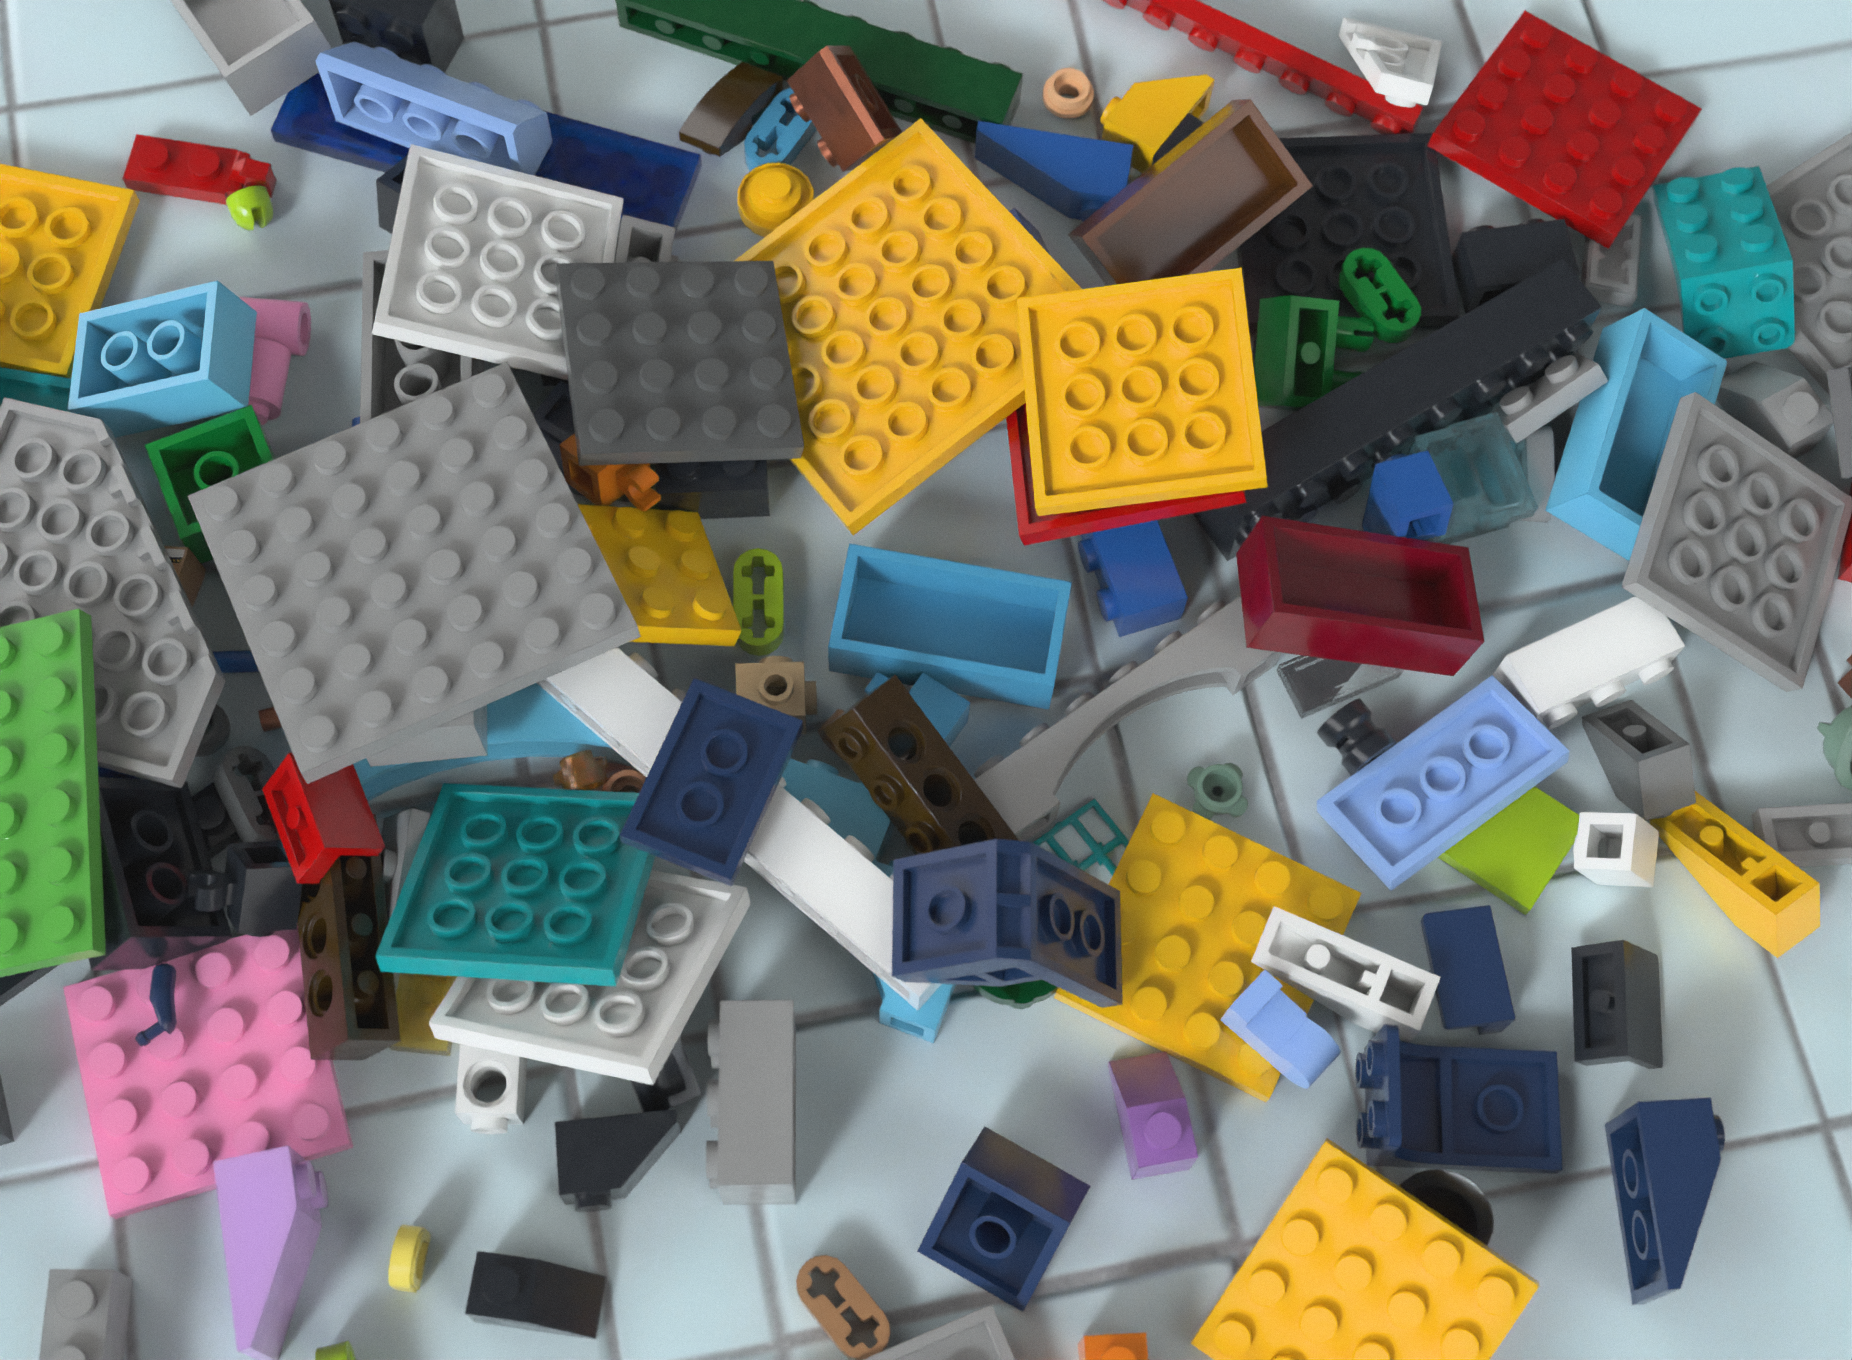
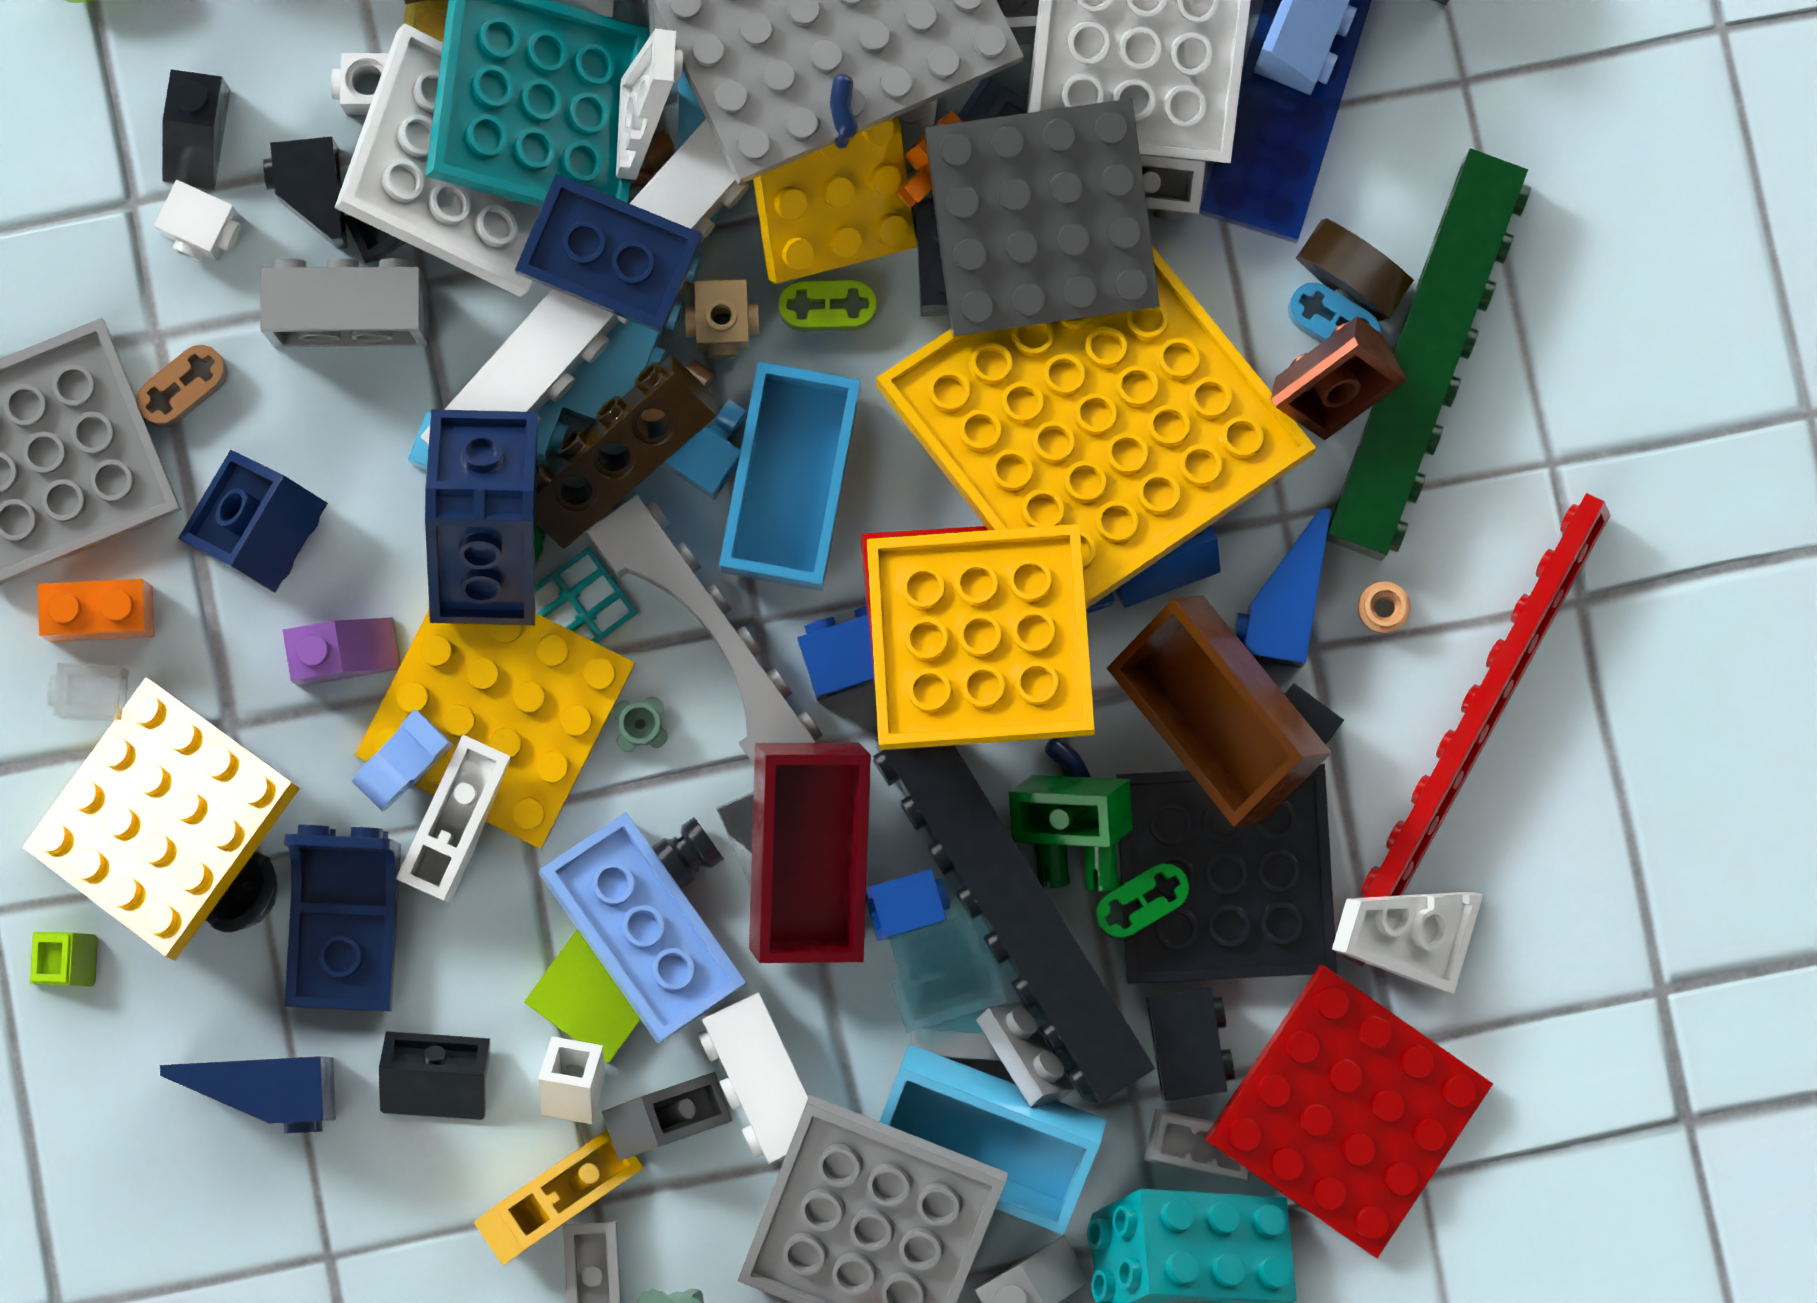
camera: 90 degrees right, 15 degrees up
light yellow tile [388,1224,431,1293] -> none
yellow plate [737,163,814,237] -> none
yellow slope [1100,74,1215,173] -> none
dark blue panel [1421,905,1516,1035] -> none
none -> white brick [154,179,242,262]
none -> white wing [616,28,683,180]
none -> dark blue piece [830,74,858,149]

